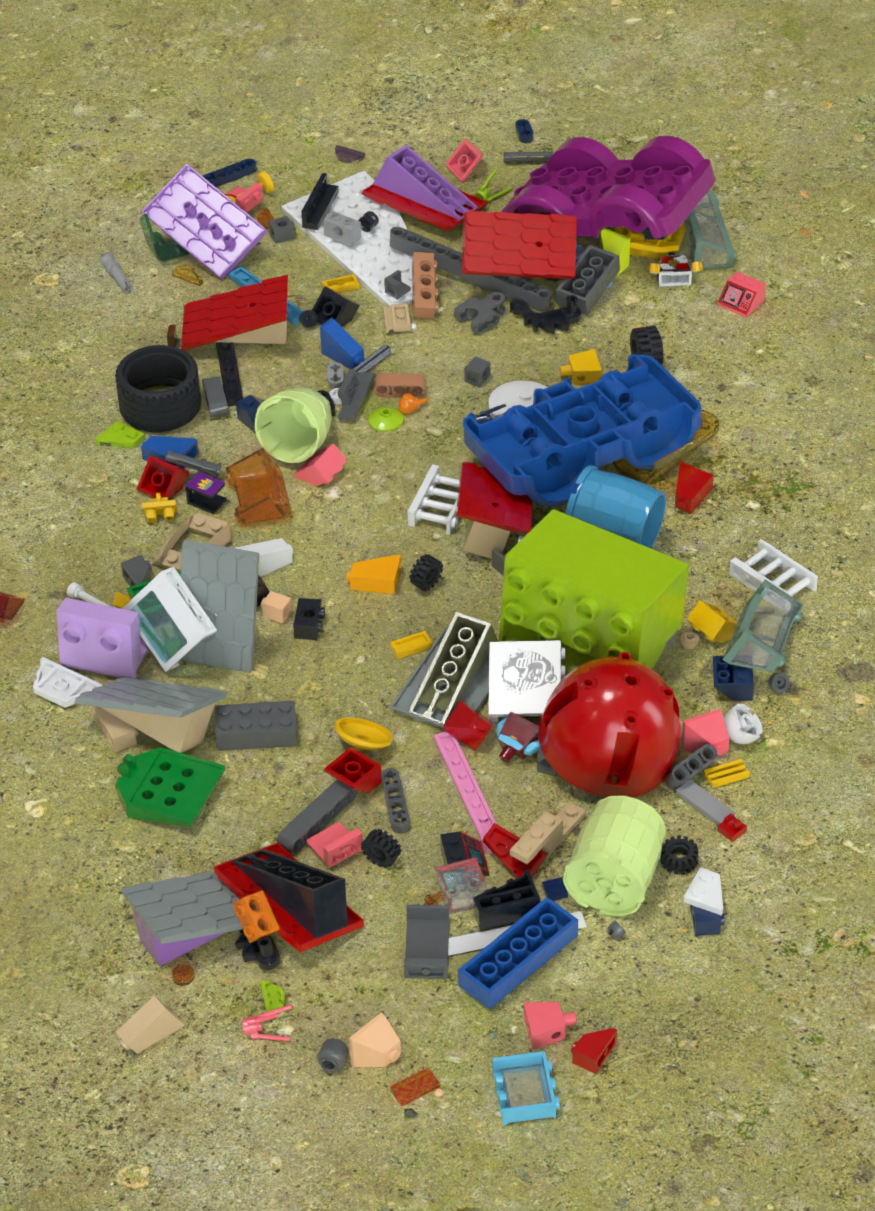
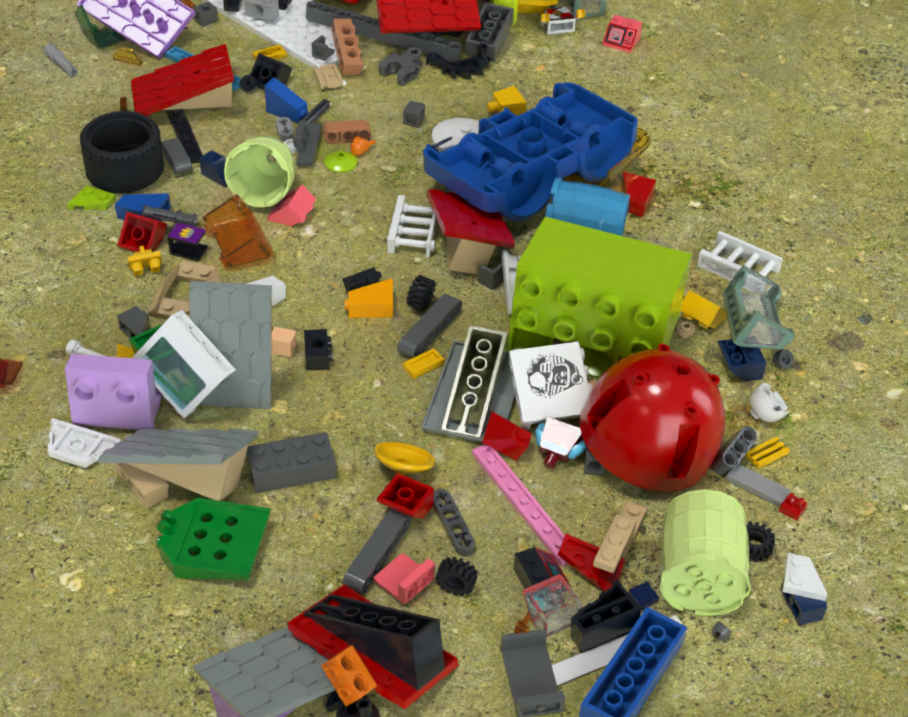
camera: 15 degrees left, 0 degrees up
black tyre [630,325,664,365] -> none
coral slope [682,709,730,757] -> none
none -> black hinge [342,267,382,294]
none -> dark grey beam [397,294,462,358]

